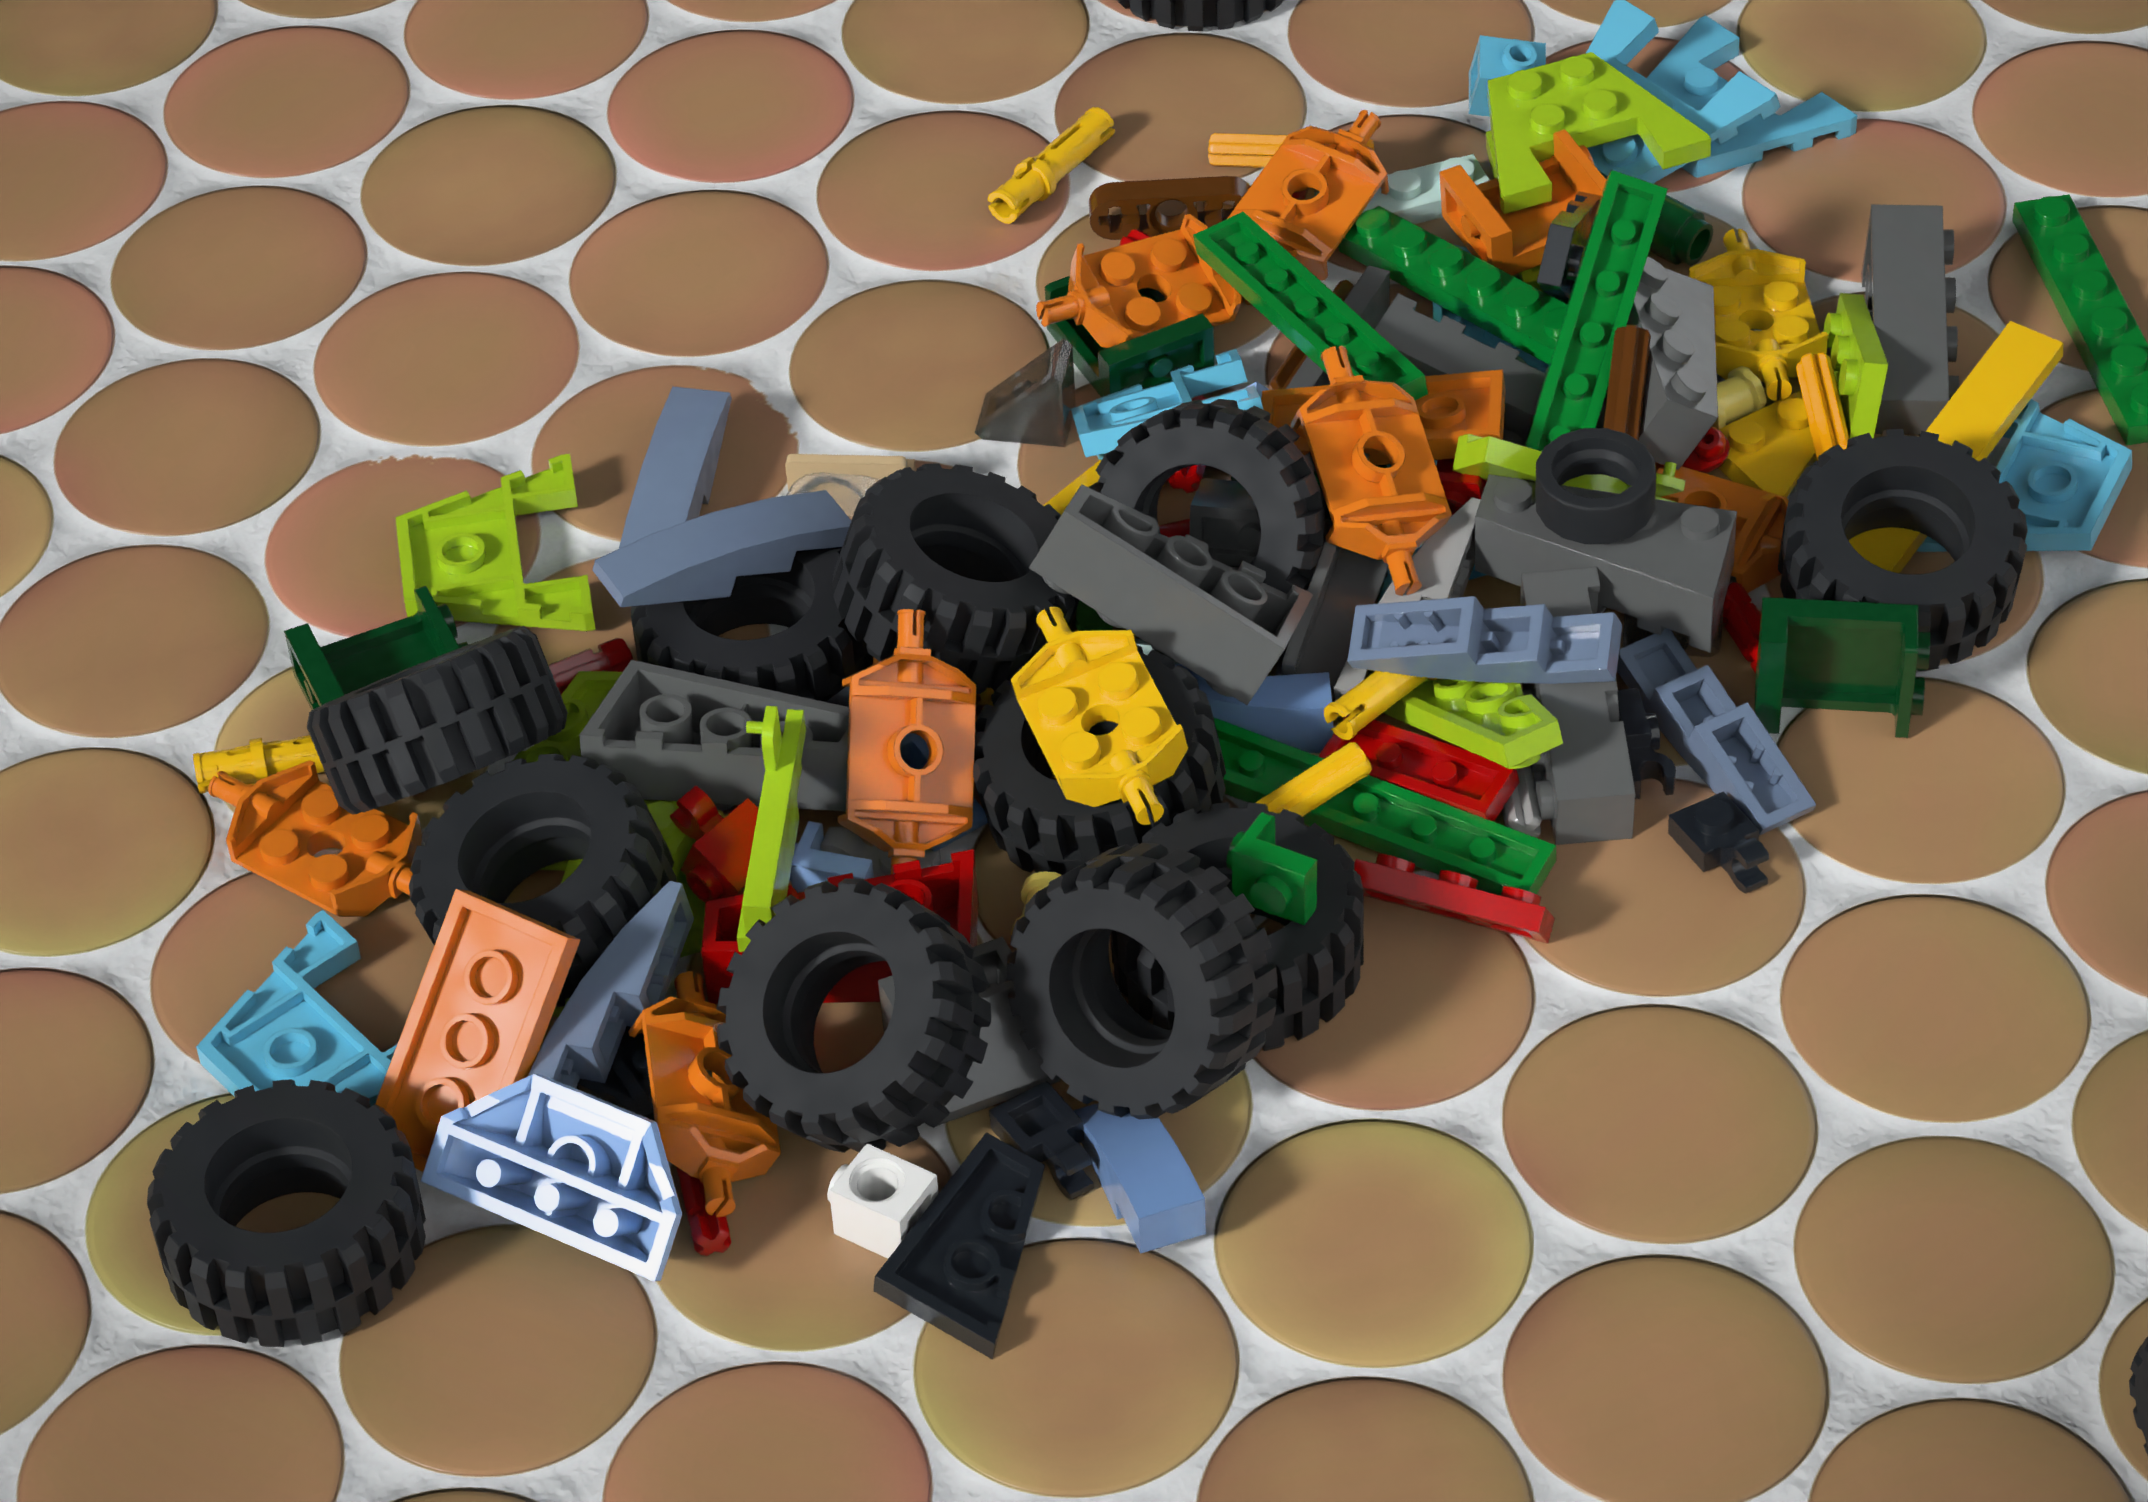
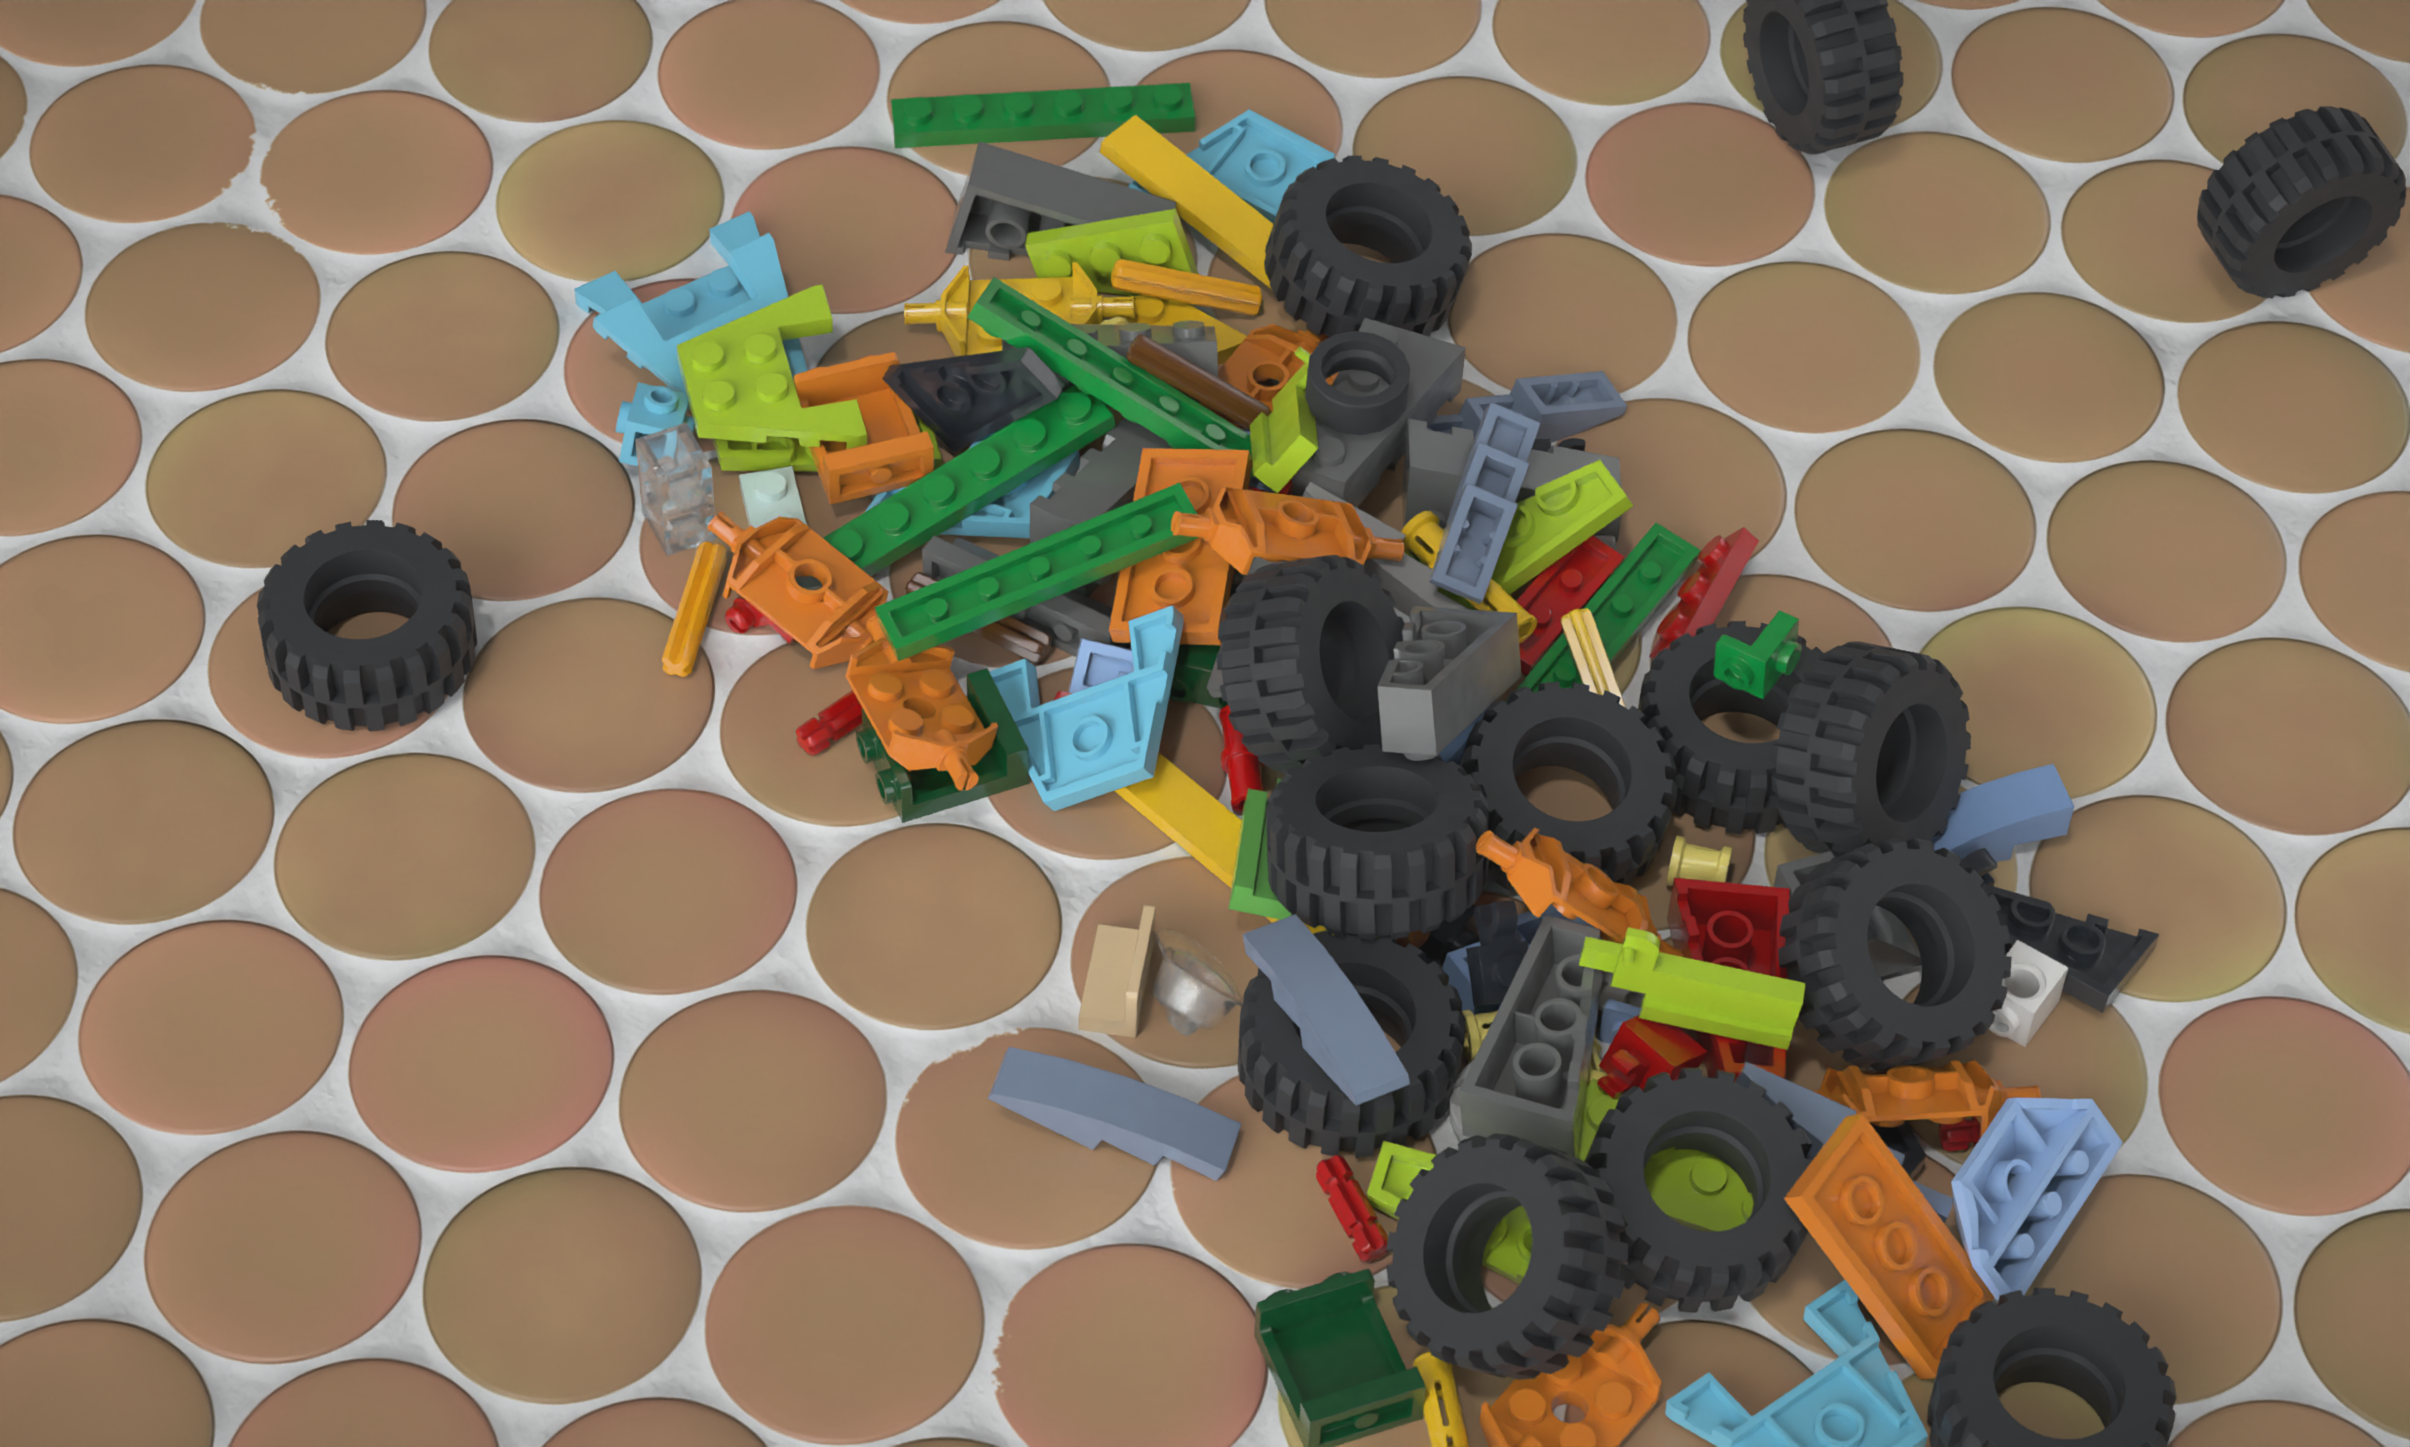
camera: 90 degrees left, 5 degrees up
lime wing [395,453,596,631] -> none
clear smoke slope [974,338,1076,447] -> none
yellow pin [987,107,1115,224] -> none
yellow plate [1011,607,1188,825] -> none
reddish brown beam [1089,176,1251,240] -> none
dark green brick [1649,195,1713,266] -> none
black plate [1668,791,1769,894] -> none
dark green panel [1754,597,1930,738] -> none
none -> clear brick [635,423,717,556]

